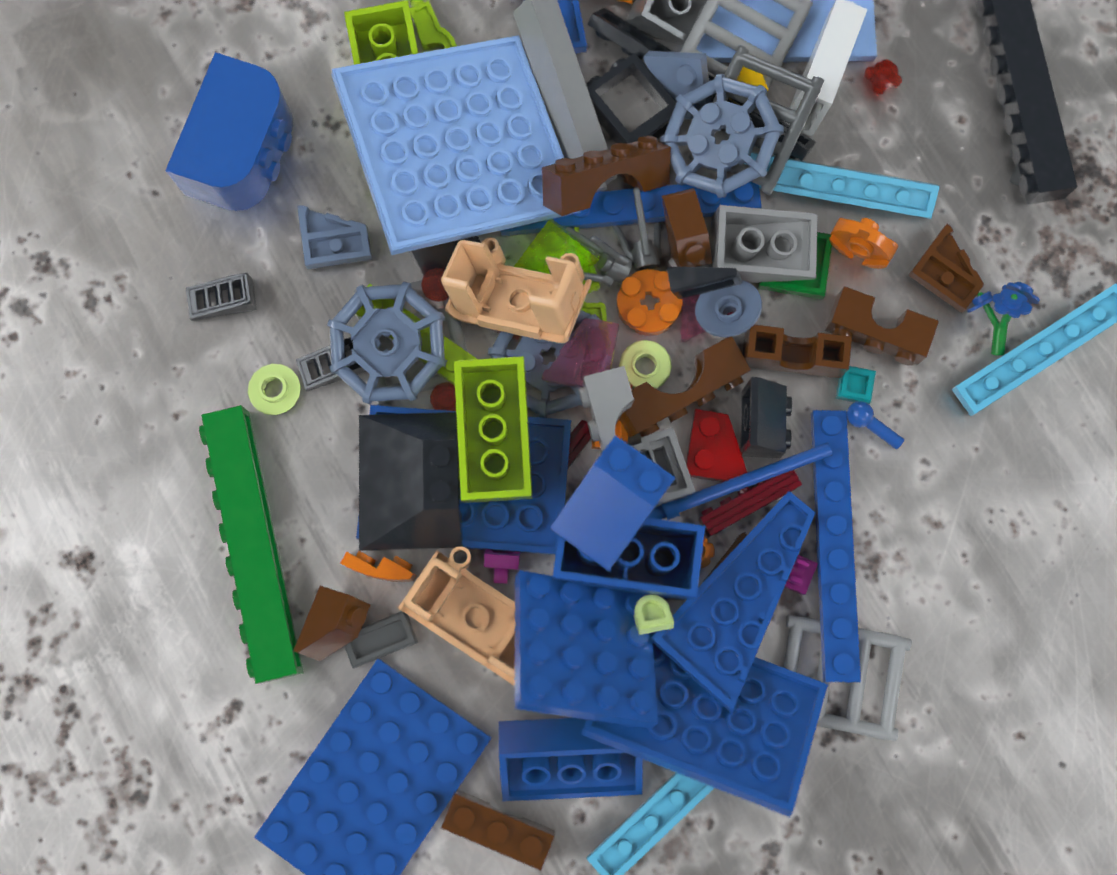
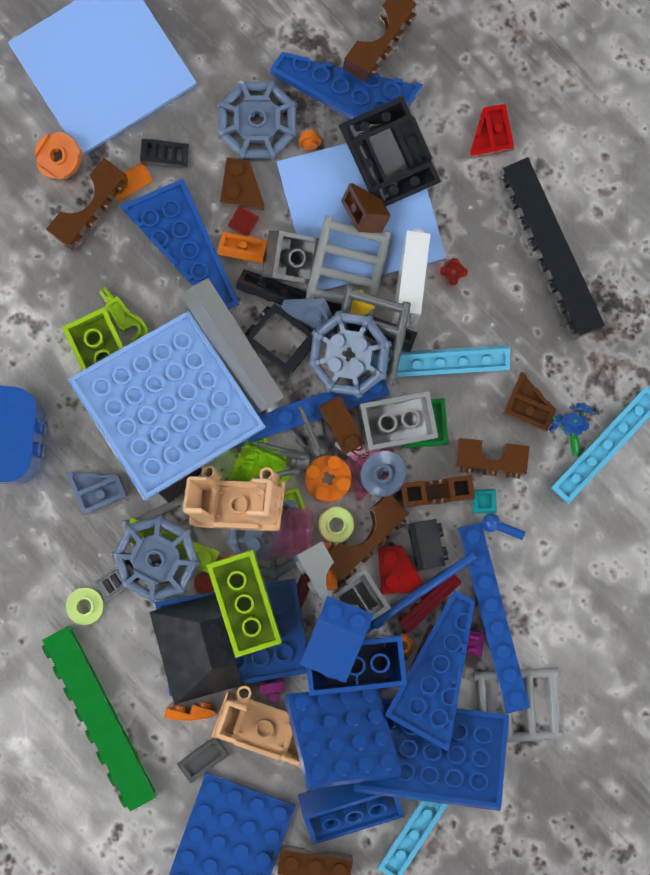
camera: 15 degrees left, 5 degrees up
black slope [186,273,257,321] -> none
reddish brown slope [293,585,371,661] -> none
clear red plate [421,268,449,302] -> none
reddish brown arch [542,136,671,216] -> none
yellowish green tile [634,594,674,635] -> none
black slope [667,267,743,299] -> none
orange plate [830,218,898,269] -> none

